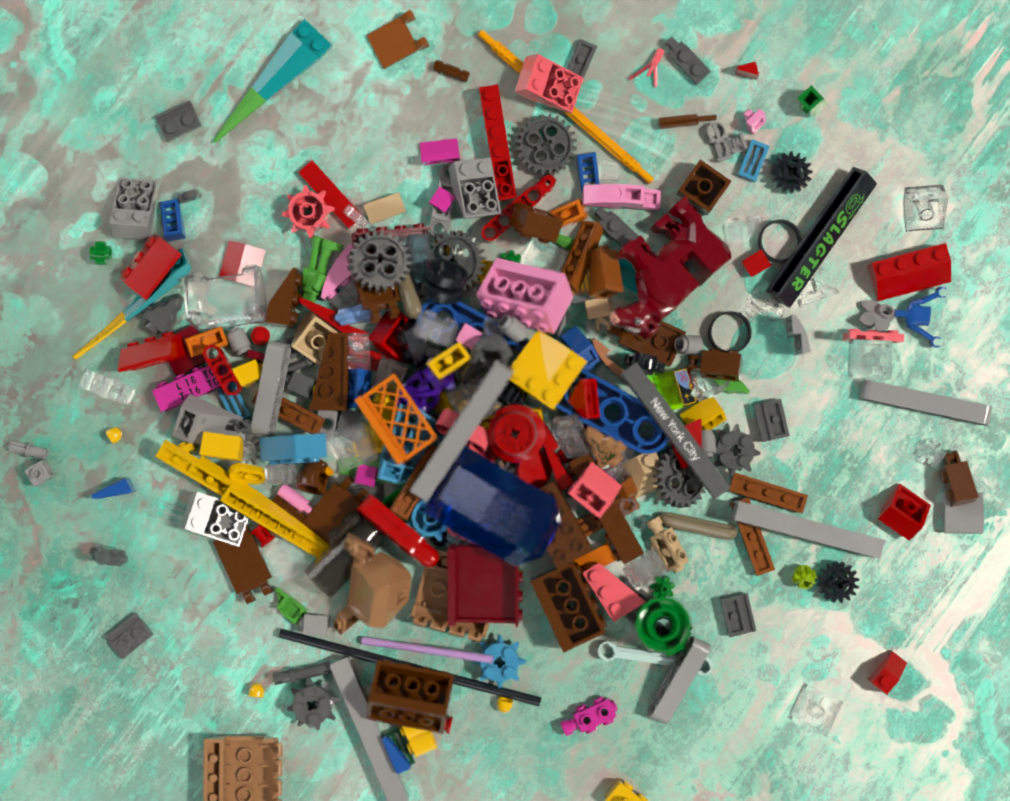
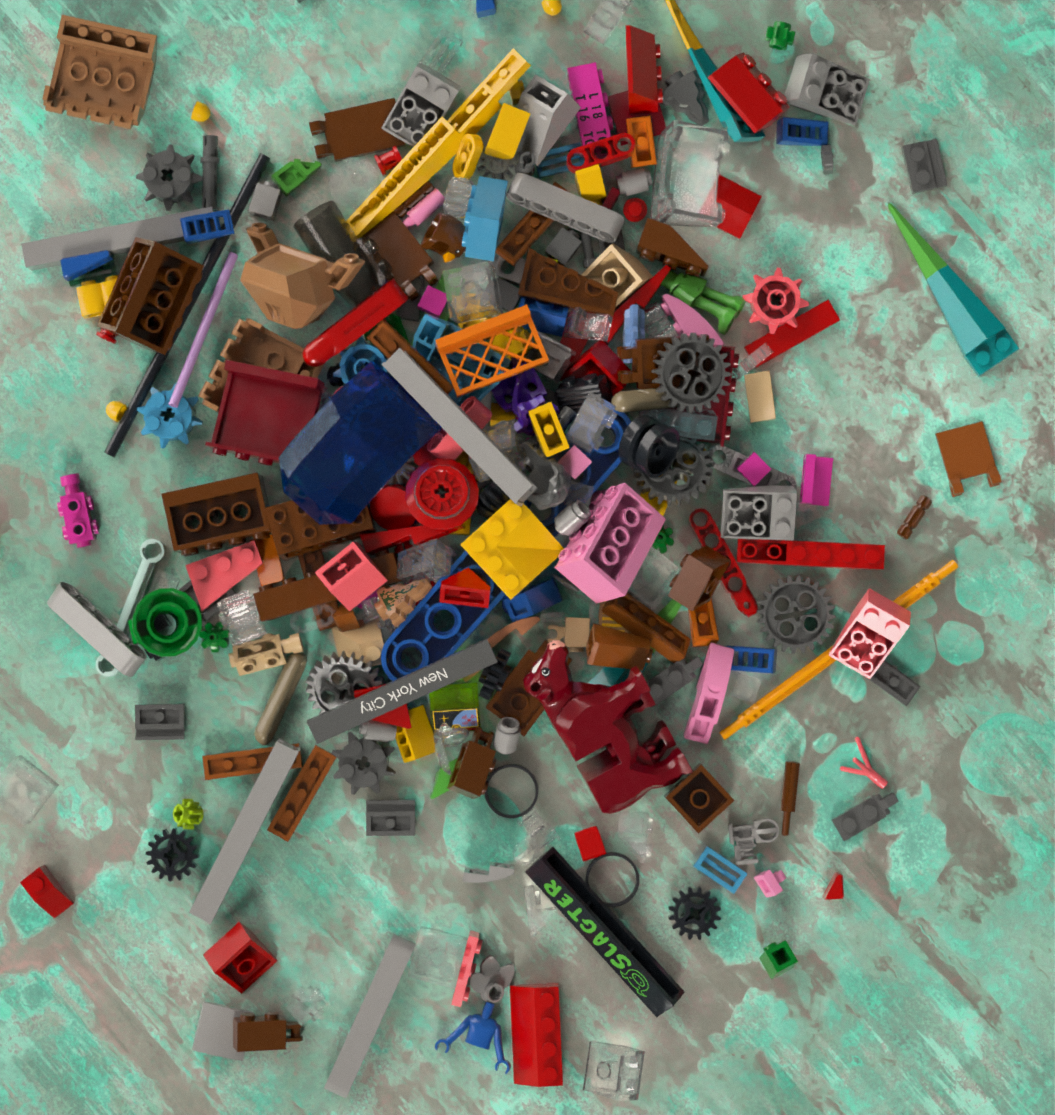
camera: 105 degrees right, 0 degrees up
none -> blue slope [180,209,235,245]

